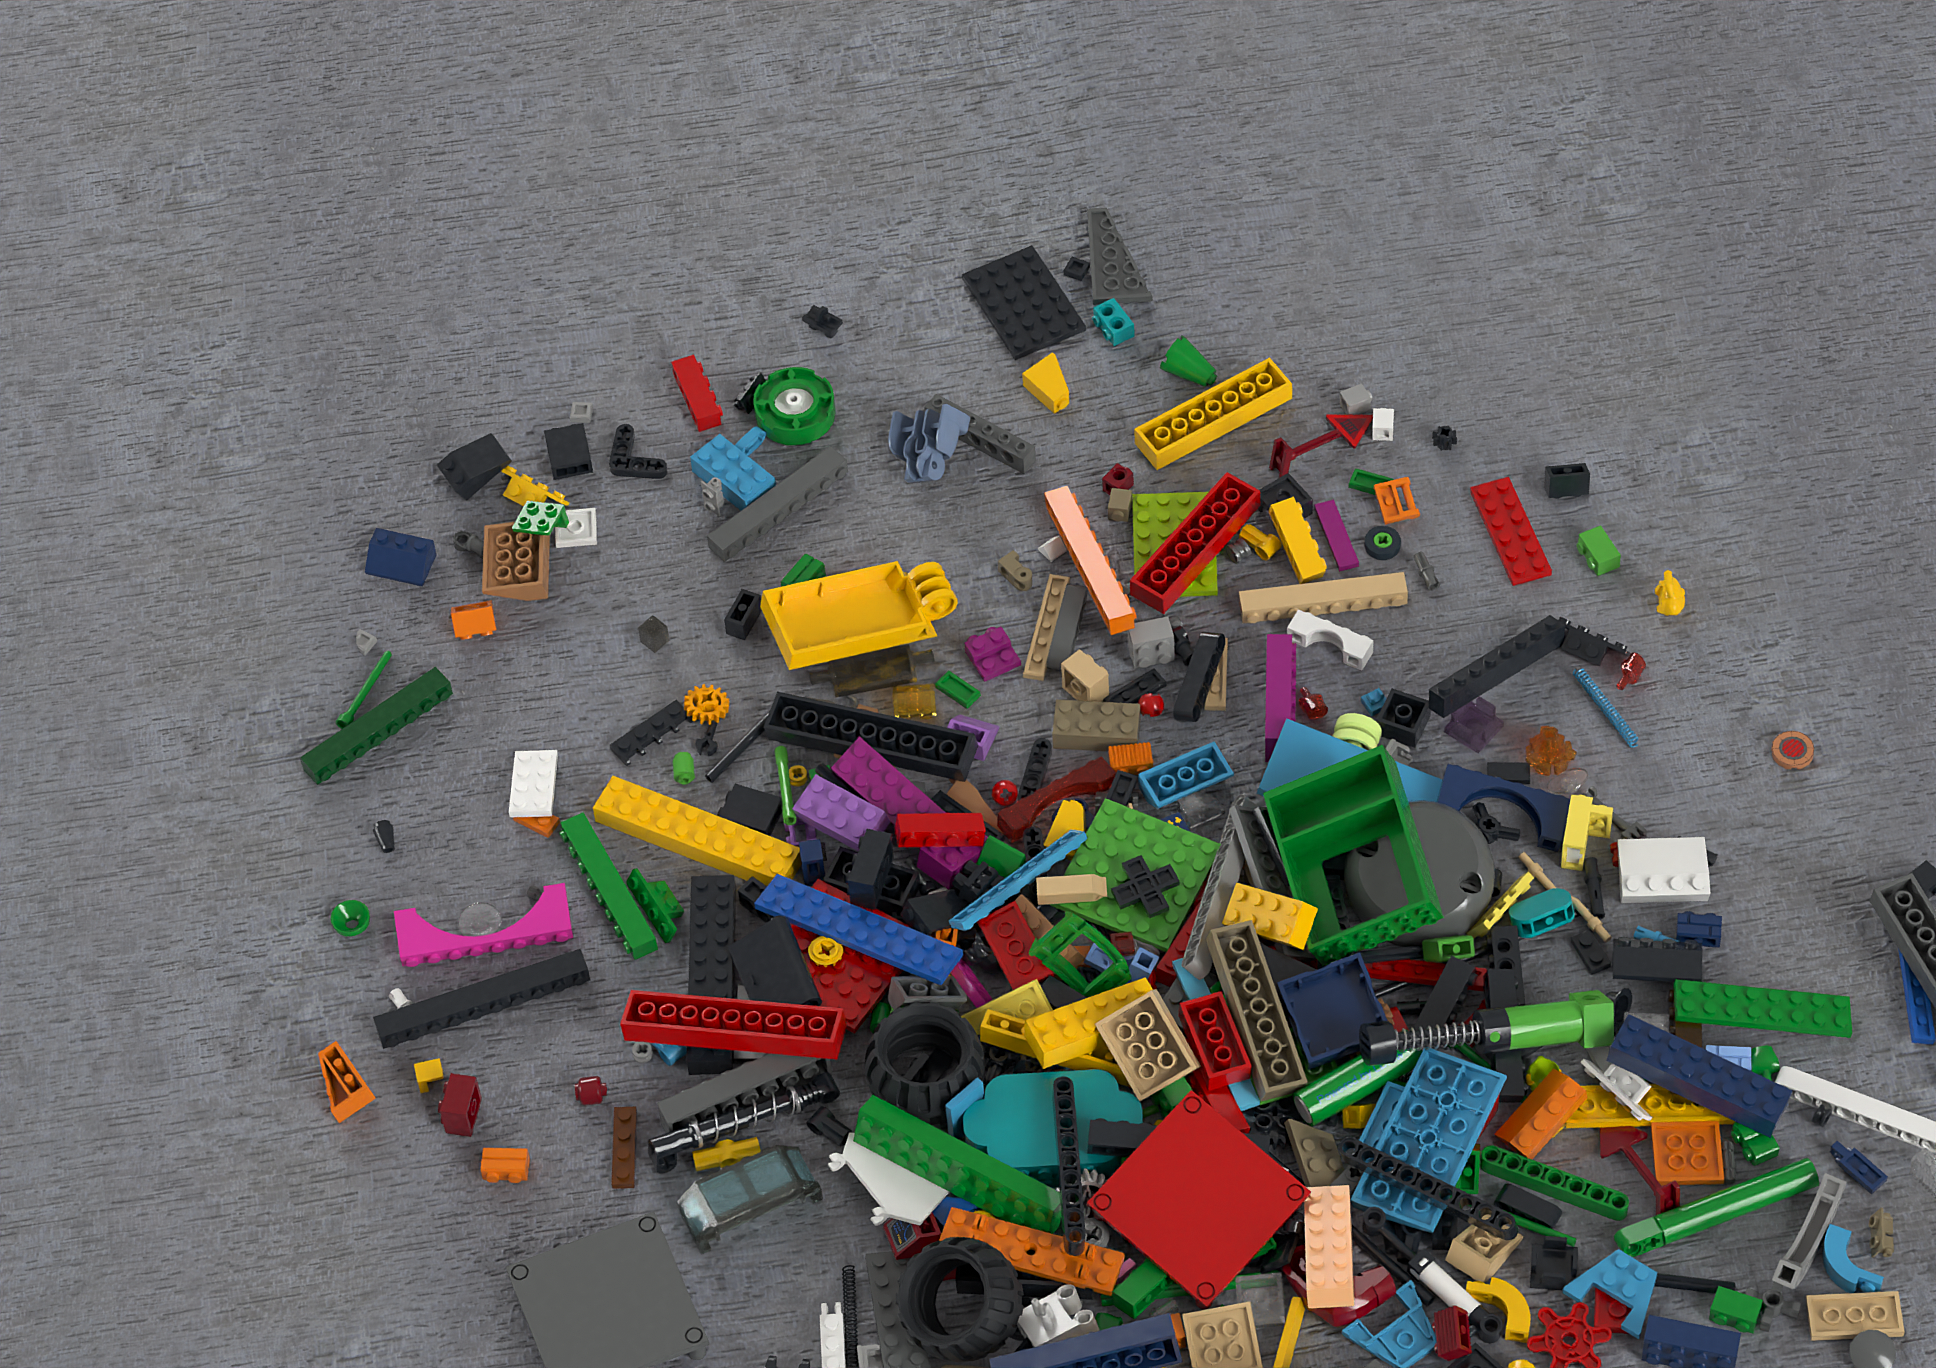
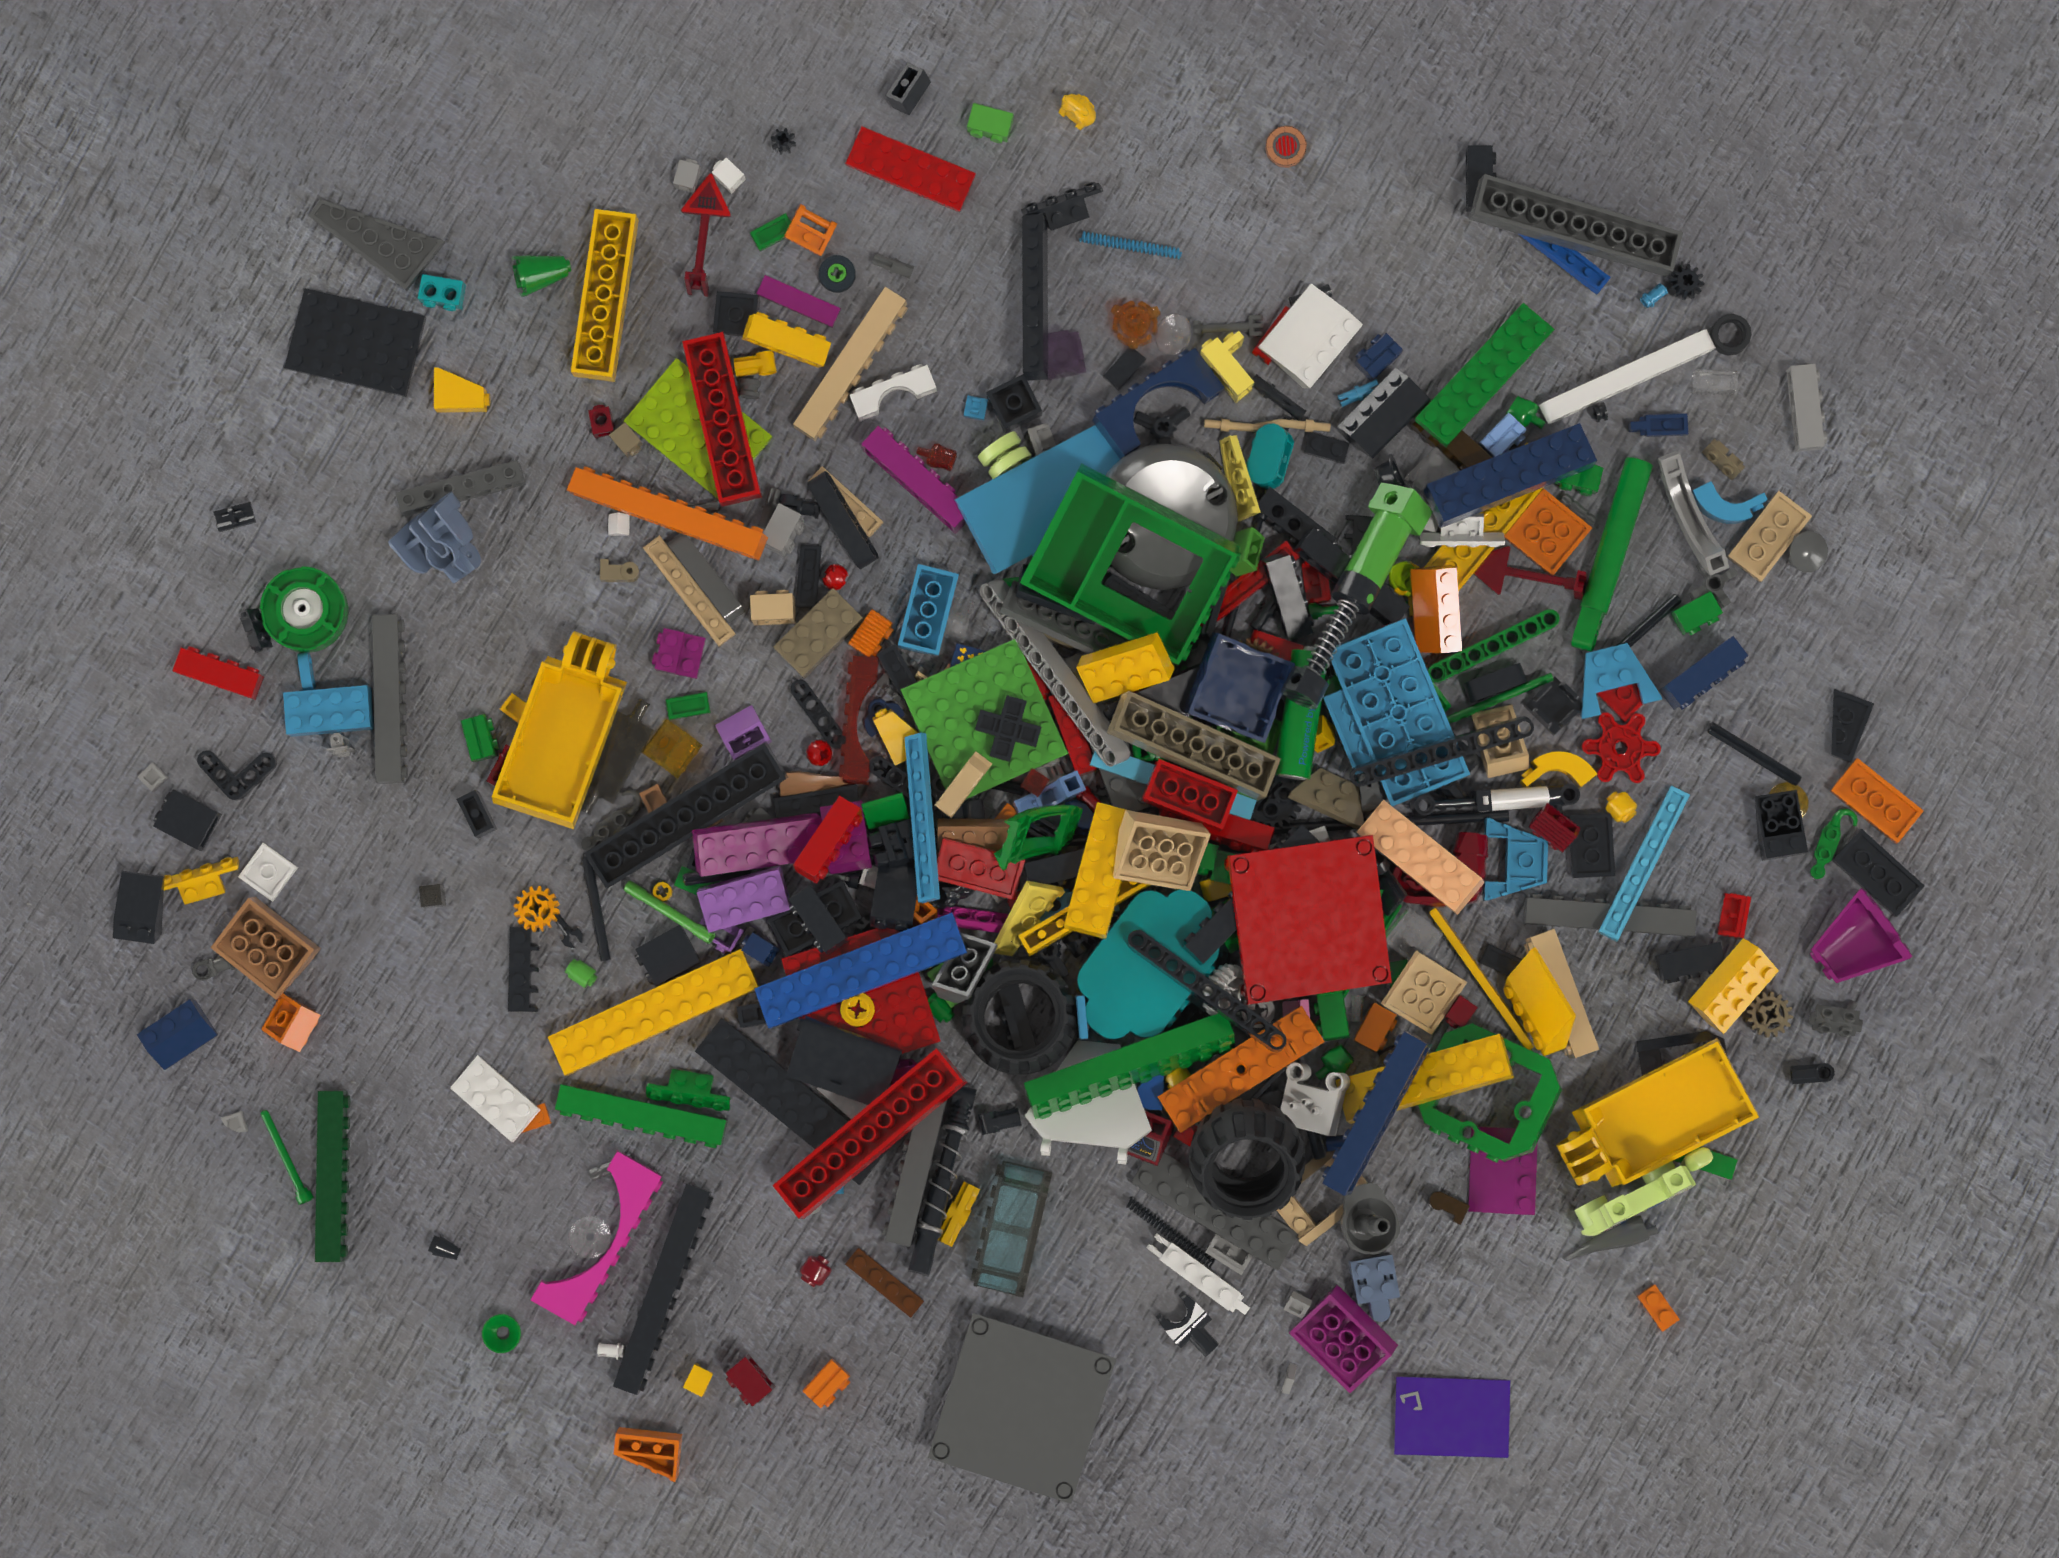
camera: 50 degrees left, 30 degrees up
bracket [512,501,569,536] -> none
black plate [1063,256,1090,281] -> none
clear red piece [1616,652,1646,690] -> none

